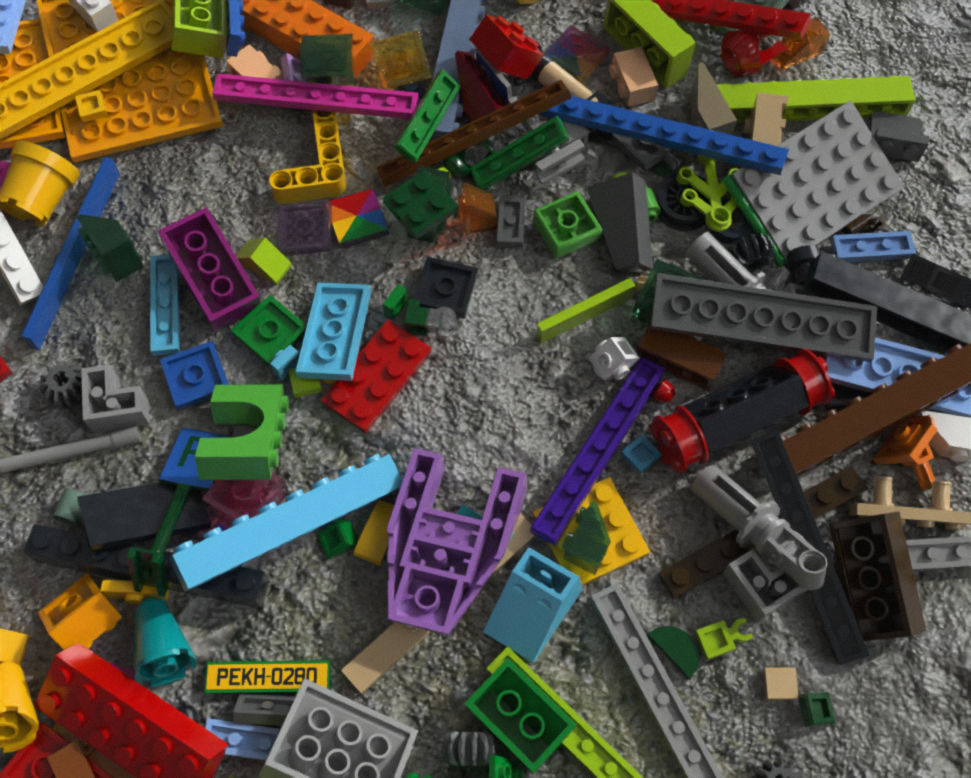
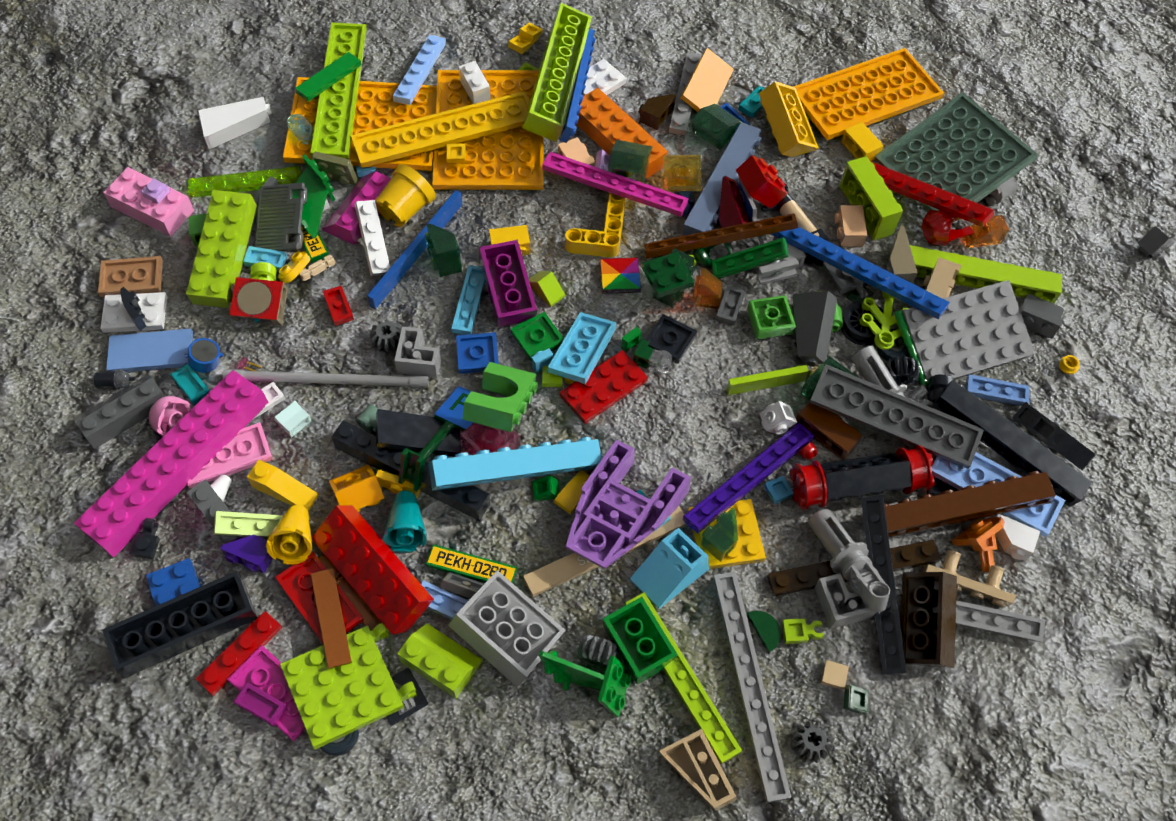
camera: 15 degrees right, 5 degrees down
clear purple tile [278,201,332,256] -> none
green tile [393,69,461,164] -> none
tile [545,25,610,84] -> none
dark brown arm [843,214,885,235] -> none
none -> yellow brick [489,225,530,256]
none -> yellow plate [1059,355,1080,375]

